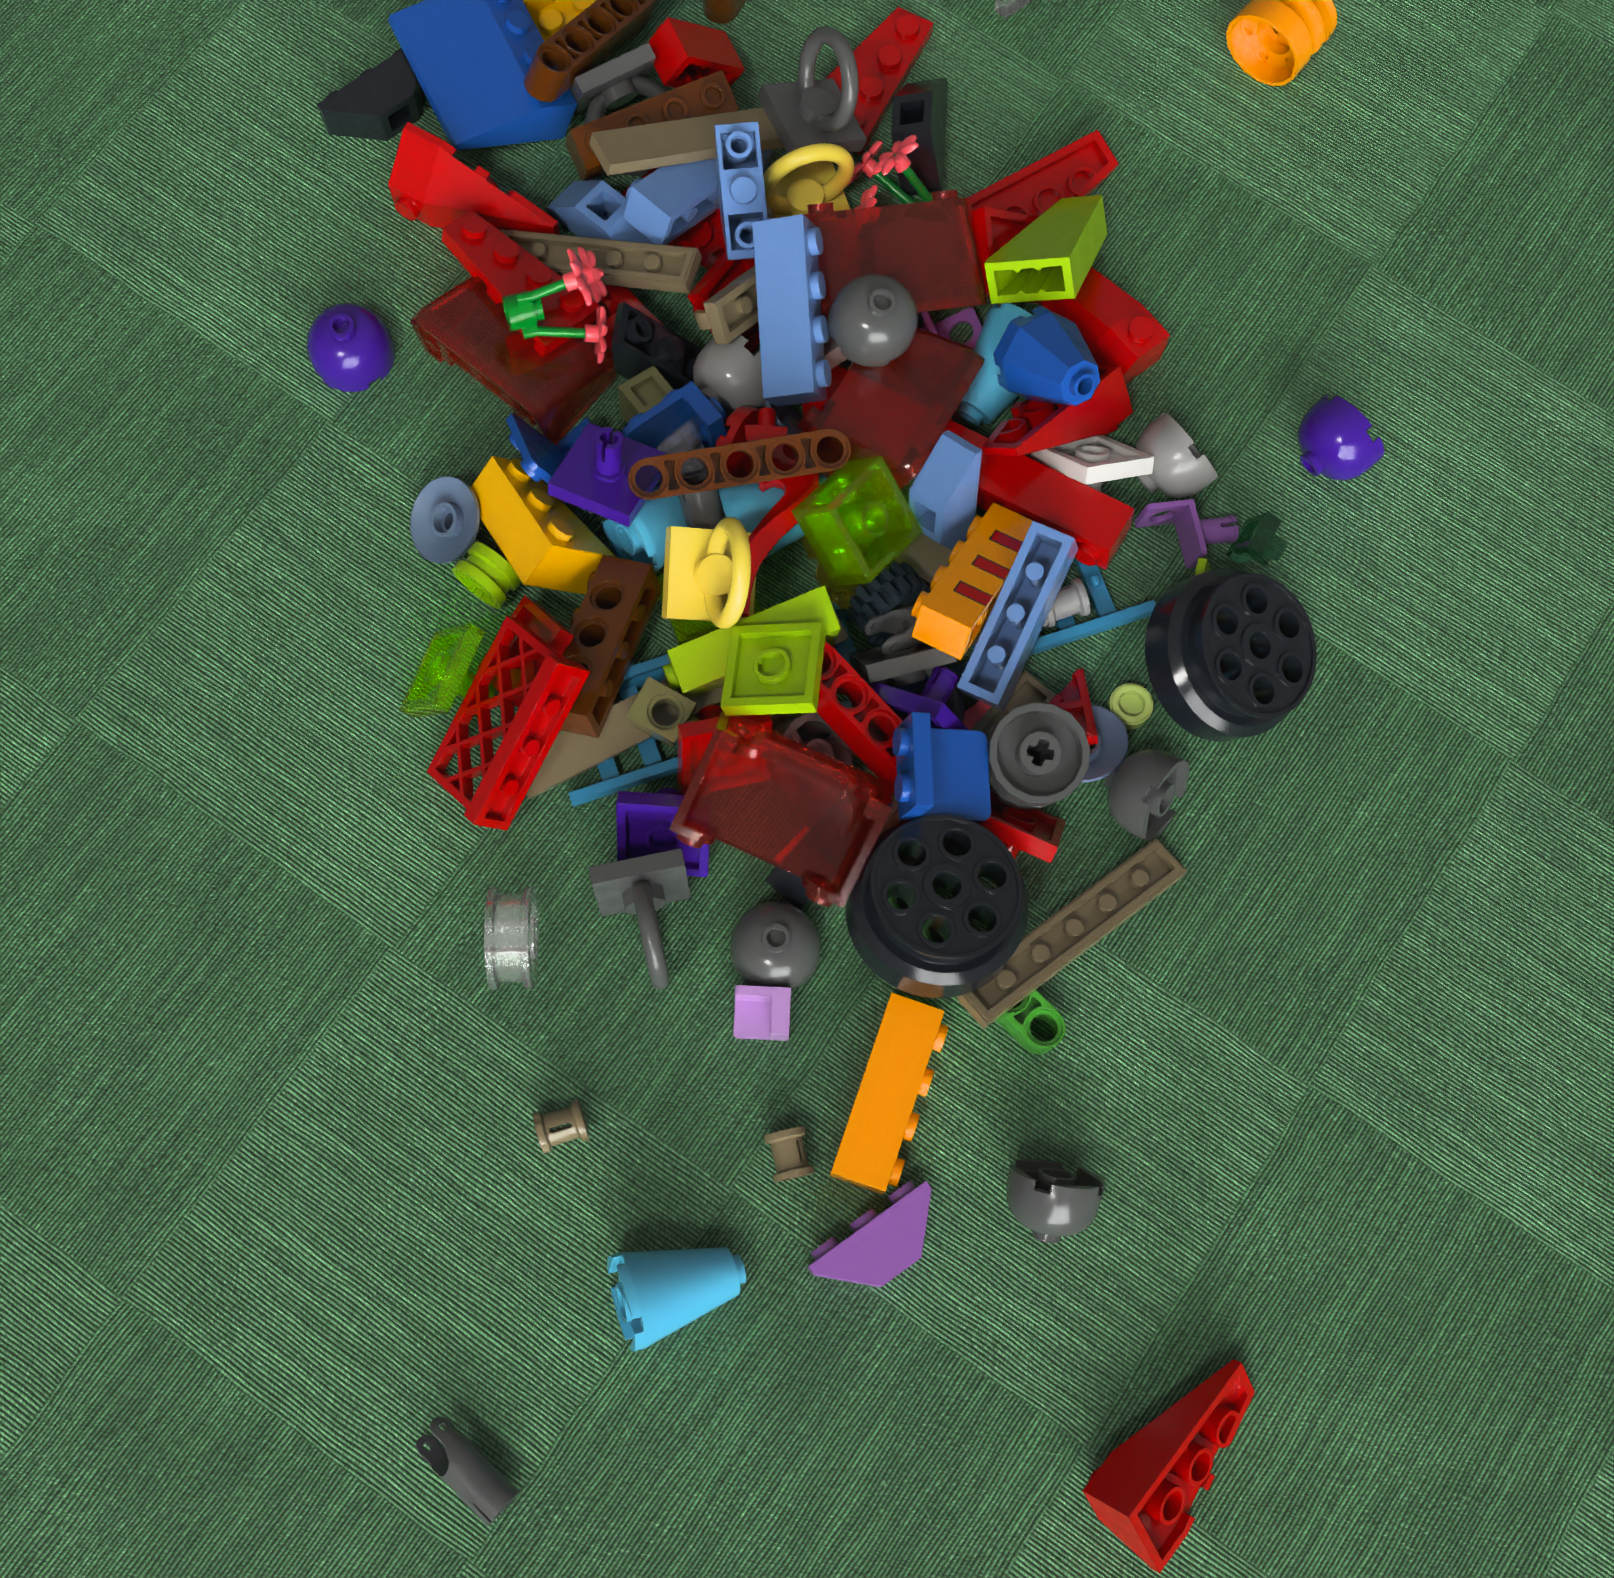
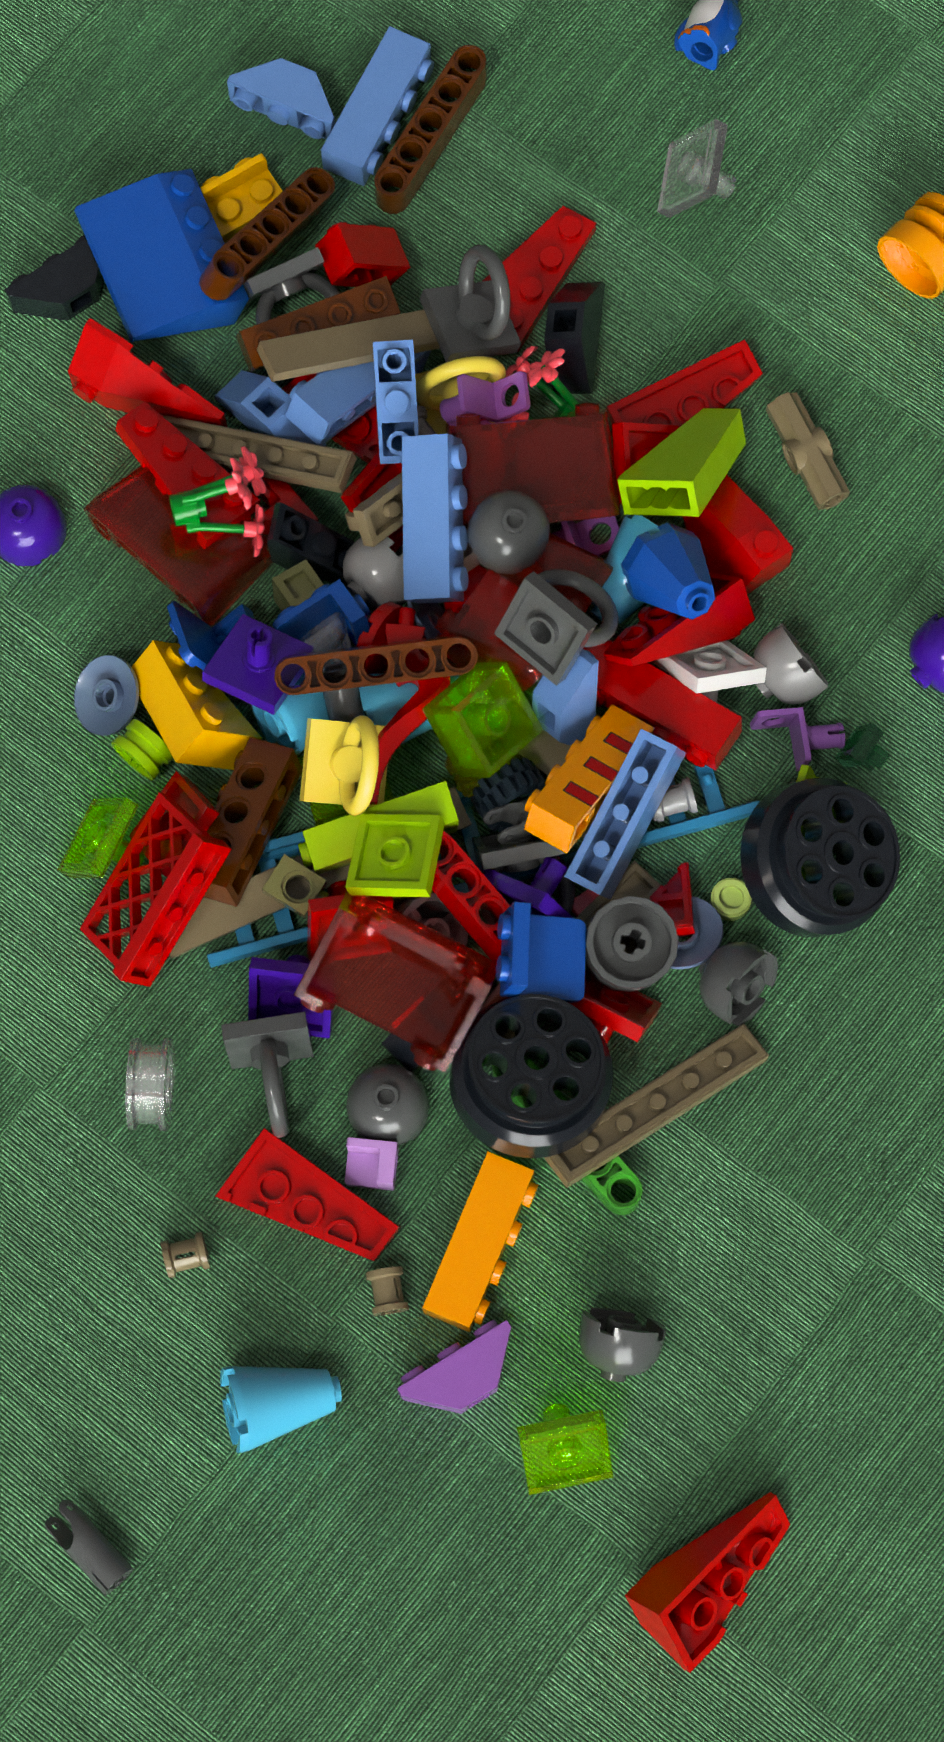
camera: 10 degrees right, 0 degrees up
none -> red wing [215,1128,401,1261]
none -> medium lavender bracket [440,371,530,424]
none -> dark grey tile [494,569,618,686]
none -> clear neon green tile [517,1404,613,1495]
none -> dark tan piece [766,392,850,510]

